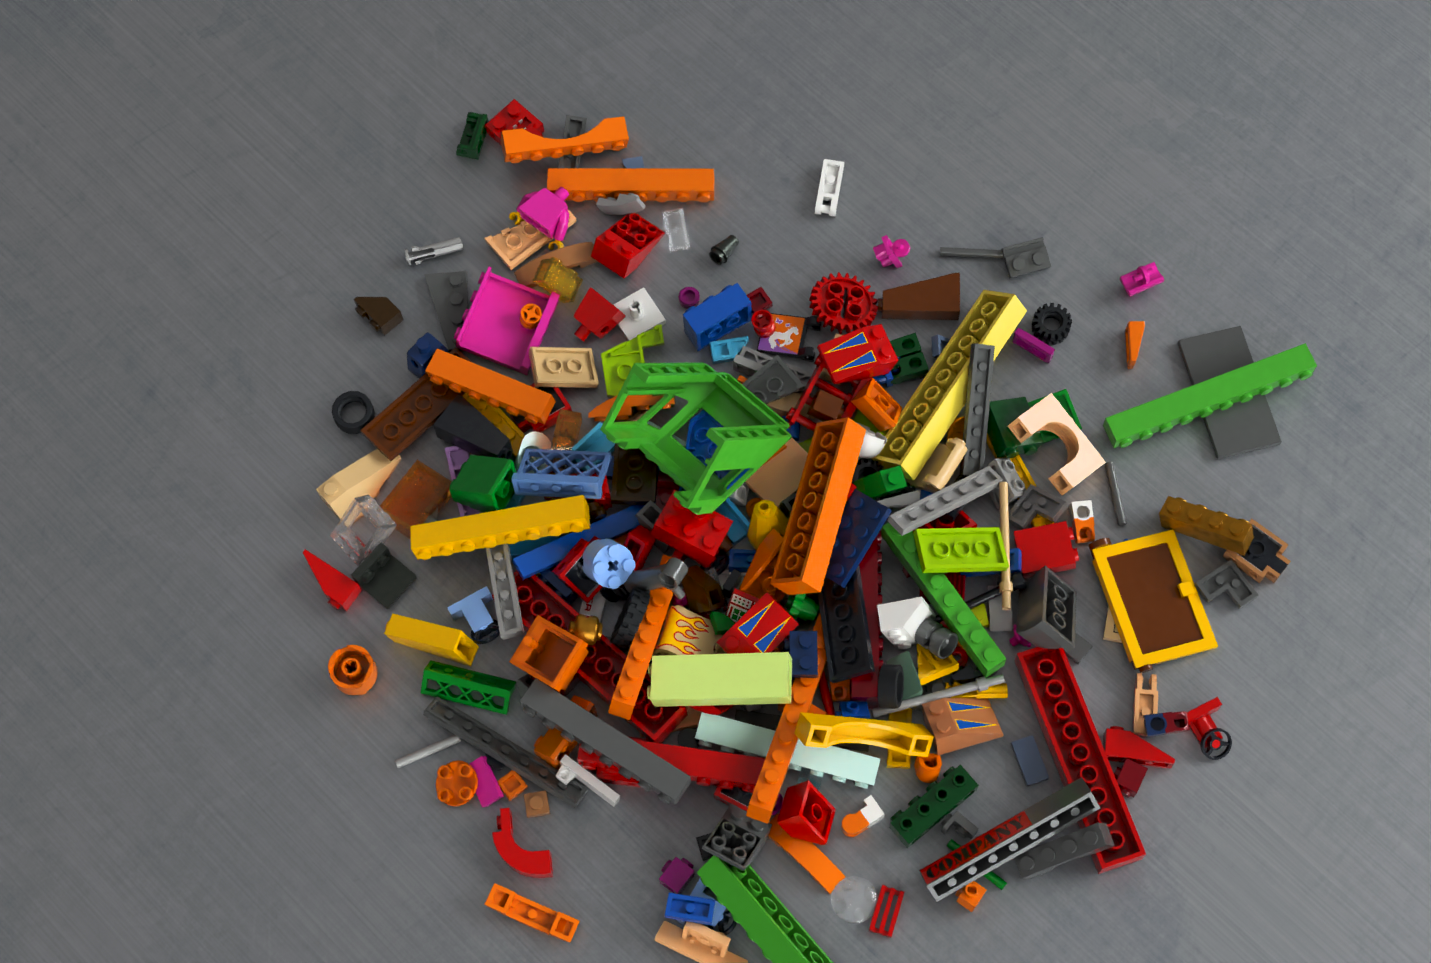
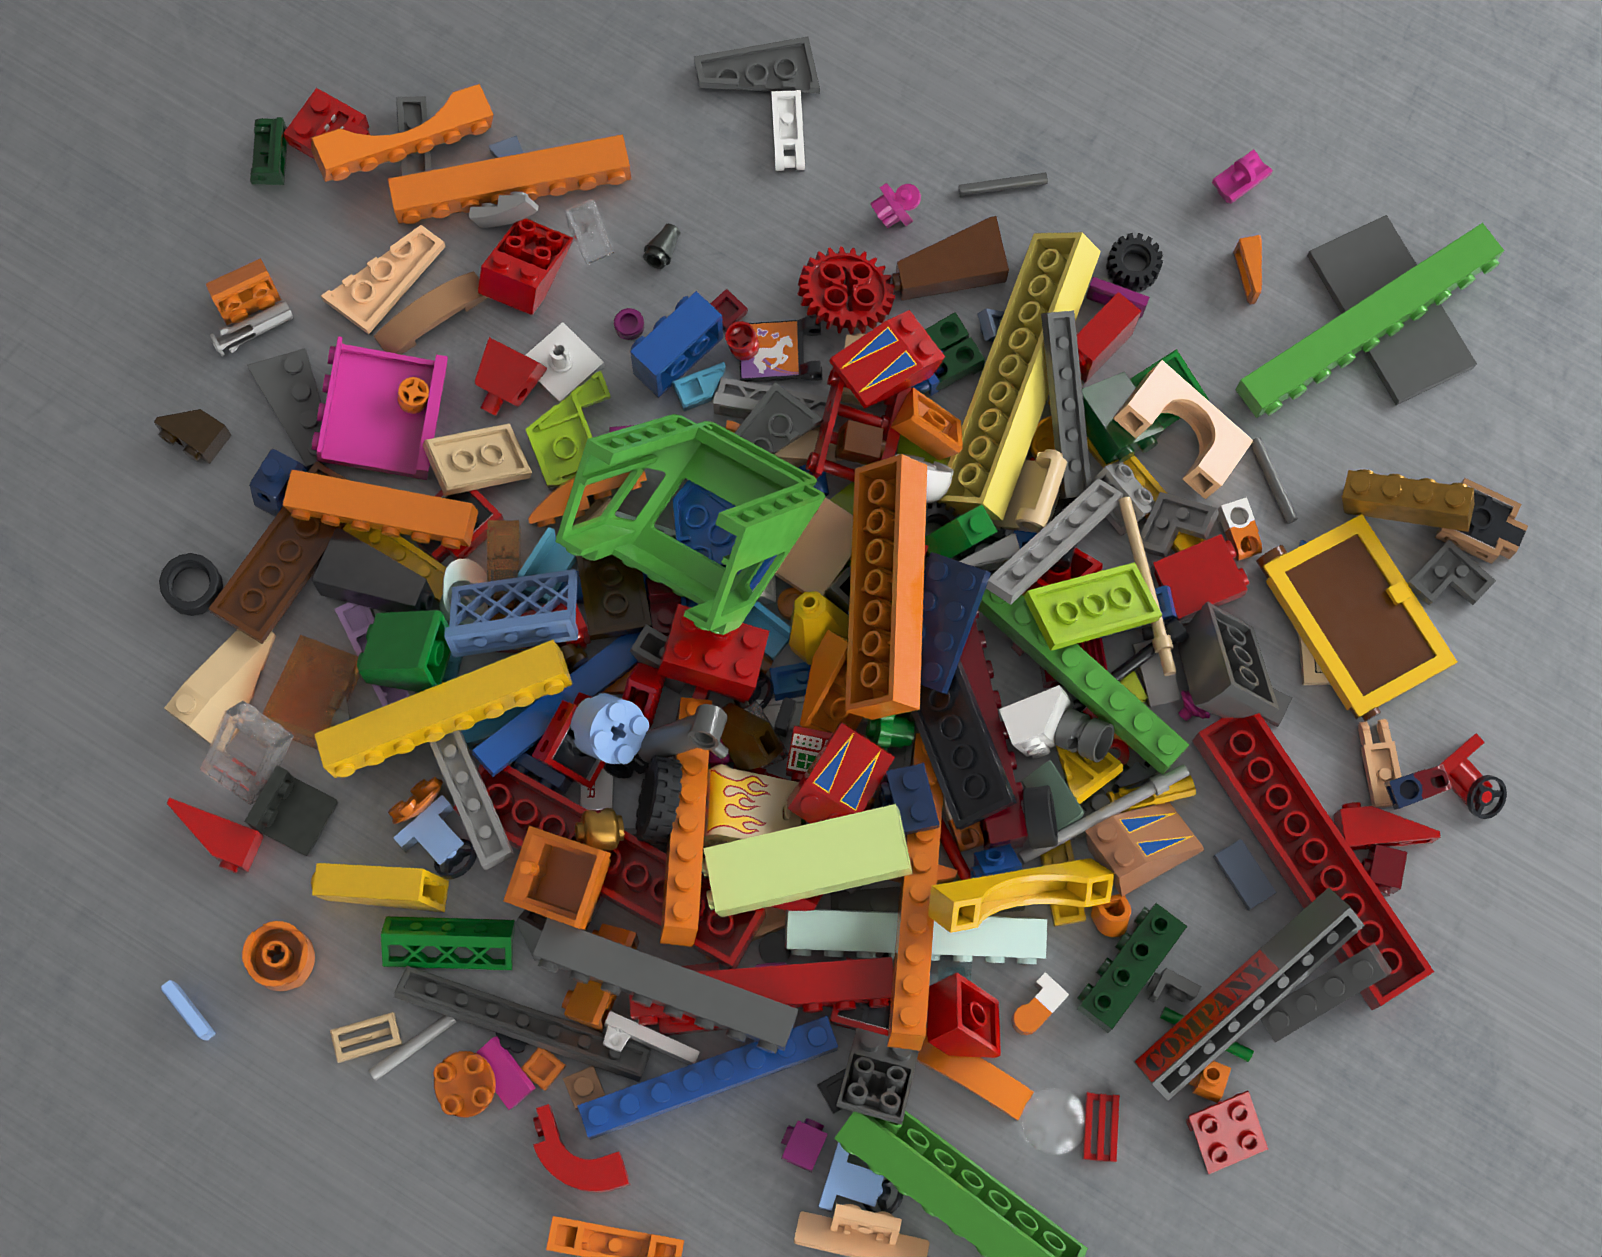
camera: 20 degrees left, 5 degrees up
dark pink torso [509,187,570,250] -> none
clear yellow brick [532,257,583,303] -> none
blue plate [665,893,715,925] -> none
green tile [709,612,735,635] -> none
dark grey plate [1001,237,1051,279] -> none
none -> light blue tile [161,980,216,1041]
none -> orange slope [206,258,281,325]
none -> tan tile [330,1012,403,1063]
none -> orange dish [388,777,443,824]
none -> blue brick [577,1016,838,1140]
none -> dark grey wing [694,36,820,94]
none -> red brick [1077,292,1141,383]
none -> hinge [1186,1091,1268,1174]

